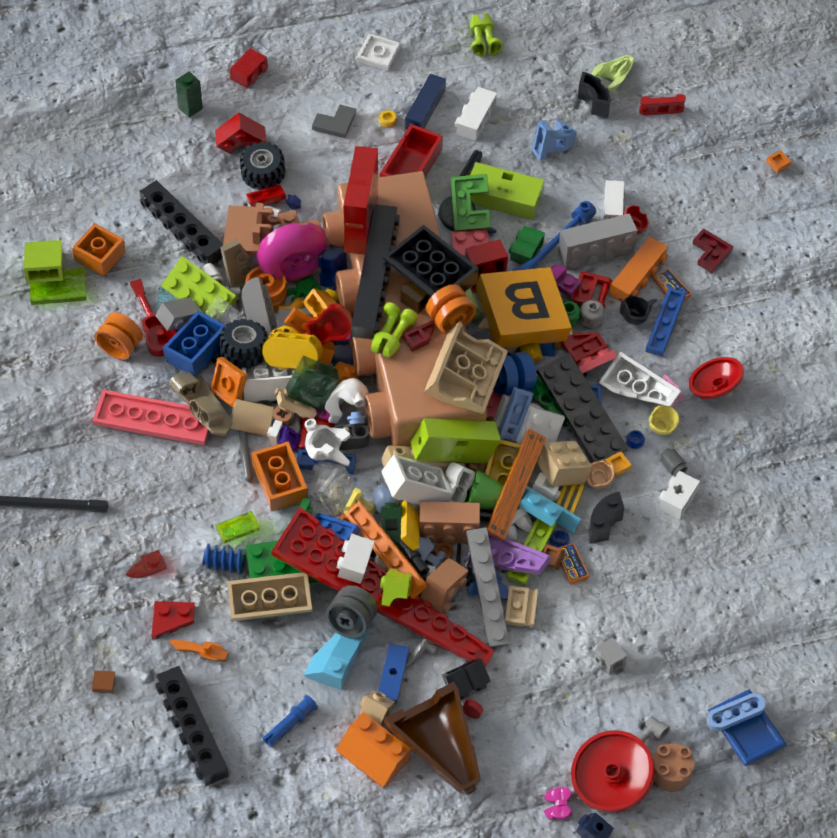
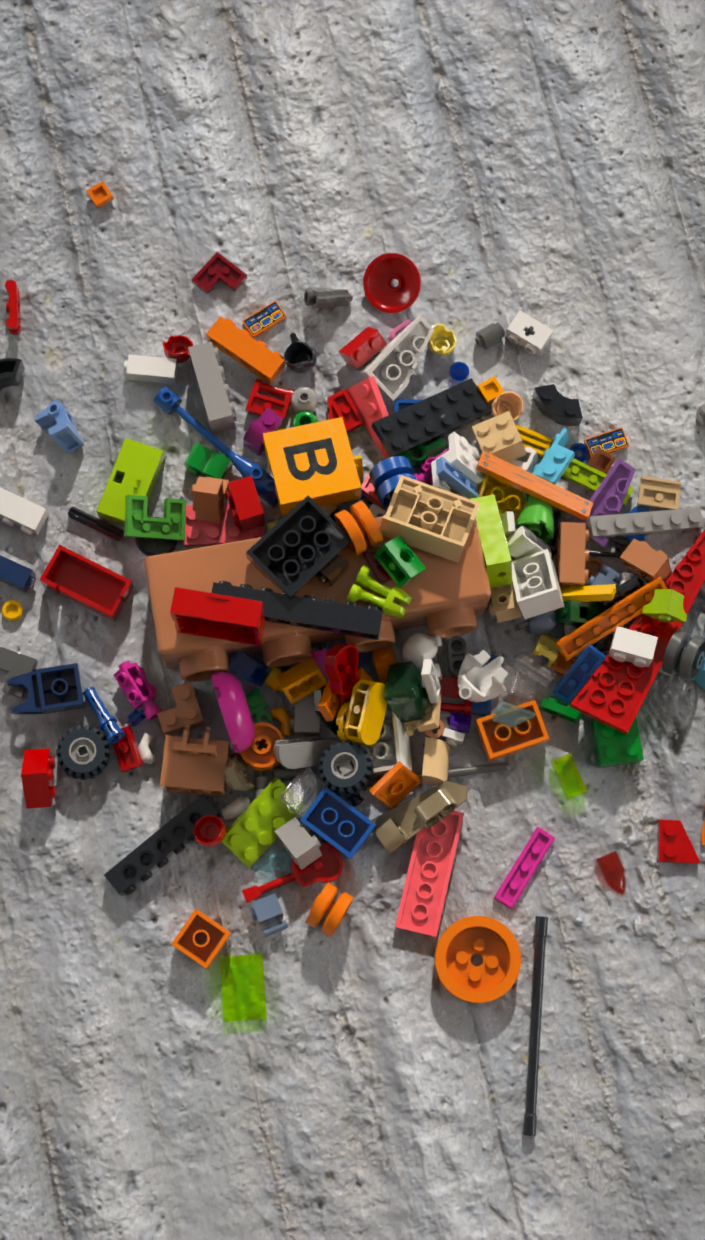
camera: 90 degrees left, 20 degrees up
lime brick [24,240,64,283] -> none
blue piece [202,543,246,574] -> none
tan brick [227,572,312,622] -> none
light blue plate [347,412,367,424] -> none
blue tile [645,288,686,357] -> none
none -> dark blue brick [6,663,85,715]
none -> blue pin [83,687,125,744]
none -> dark pink brick [113,661,162,720]
none -> nougat brick [191,477,229,523]
none -> red hair [193,815,226,847]
none -> sand blue brick [250,893,289,937]
none -> dark grey rock [304,287,353,308]
none -> red brick [339,327,387,369]
none -> green brick [374,535,426,588]
none -> white plate [421,659,441,703]
none -> orange brick [434,916,521,1004]
none -> clear light blue tile [492,700,536,728]
none -> dark pink tile [494,826,555,909]
none -> white tile [500,511,515,537]

